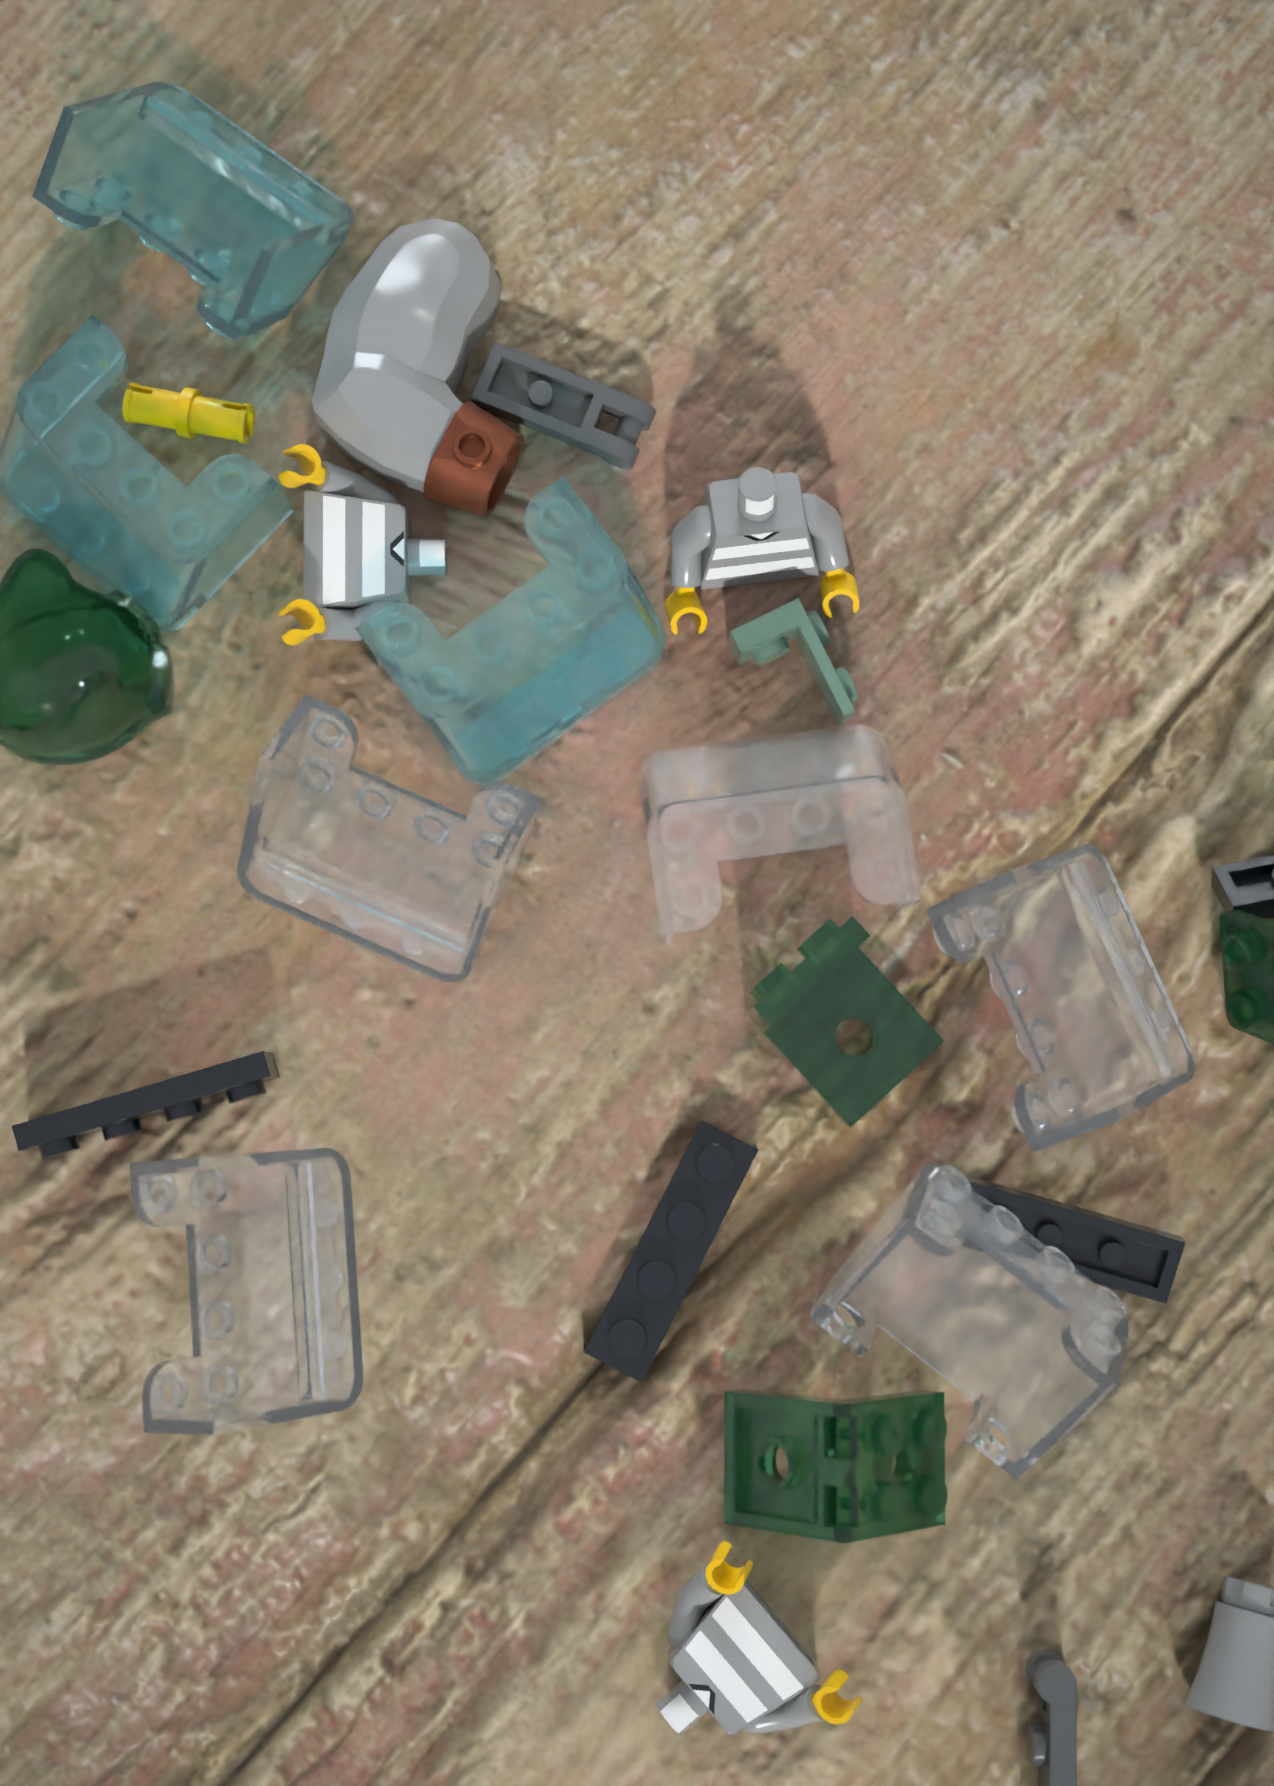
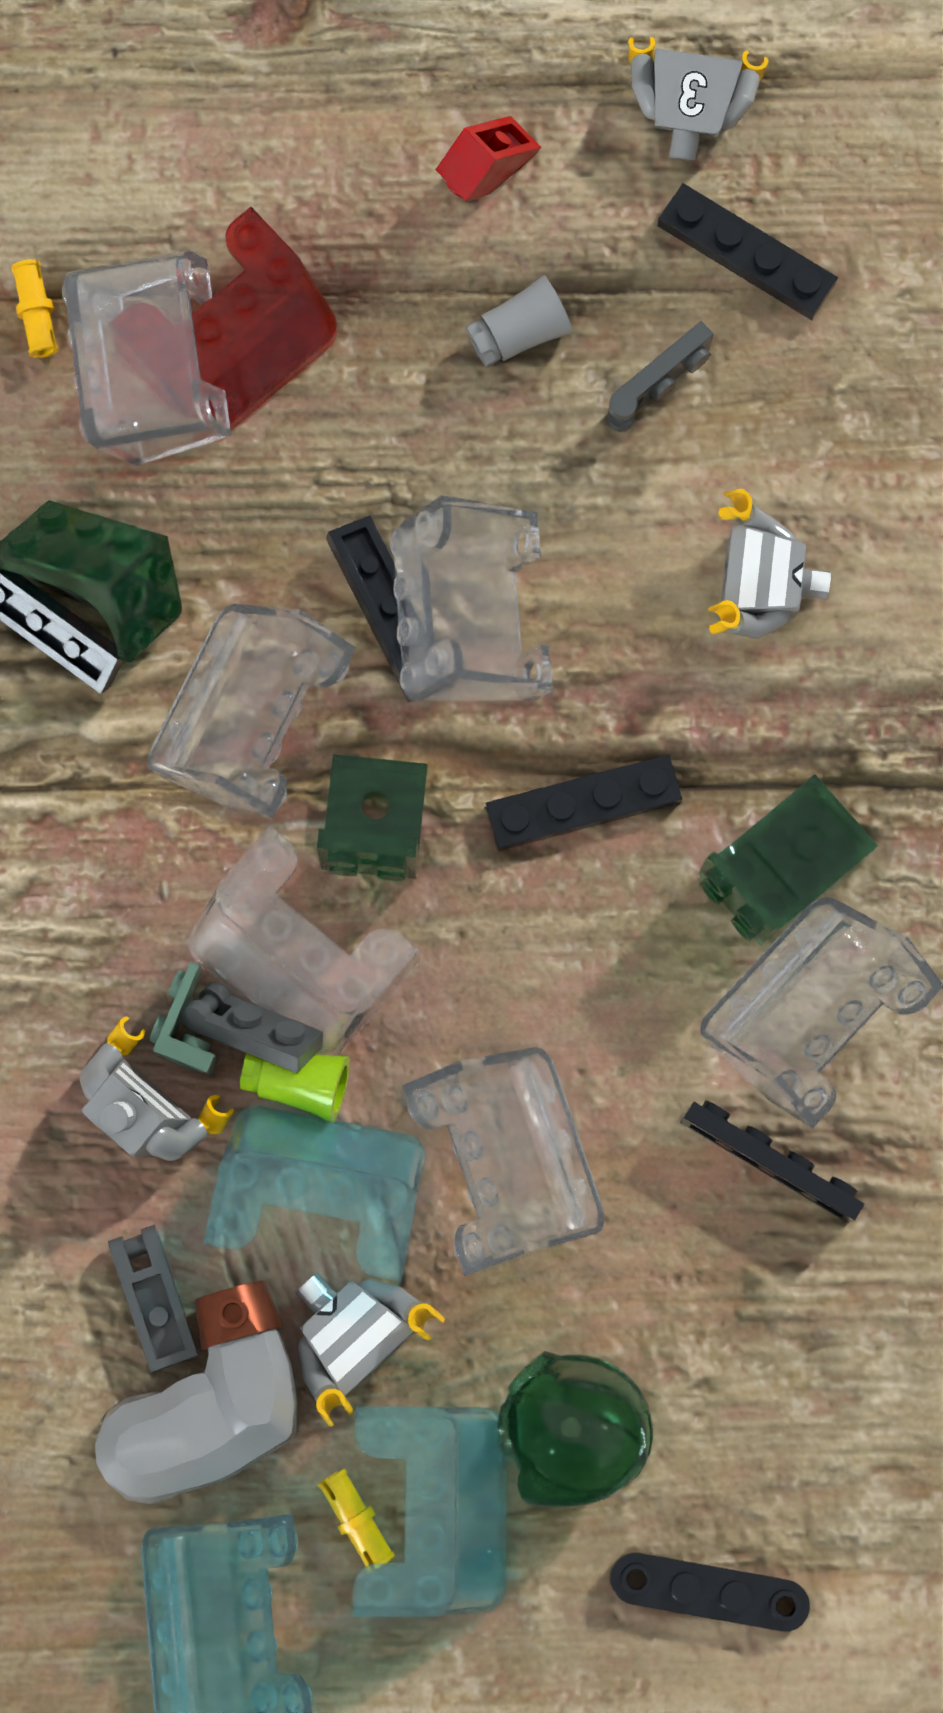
camera: 135 degrees left, 5 degrees down
clear green bracket [724,1389,948,1544] -> none
none -> dark grey plate [180,982,323,1073]
none -> lime plant [240,1053,350,1123]
none -> clear green bracket [698,774,878,946]

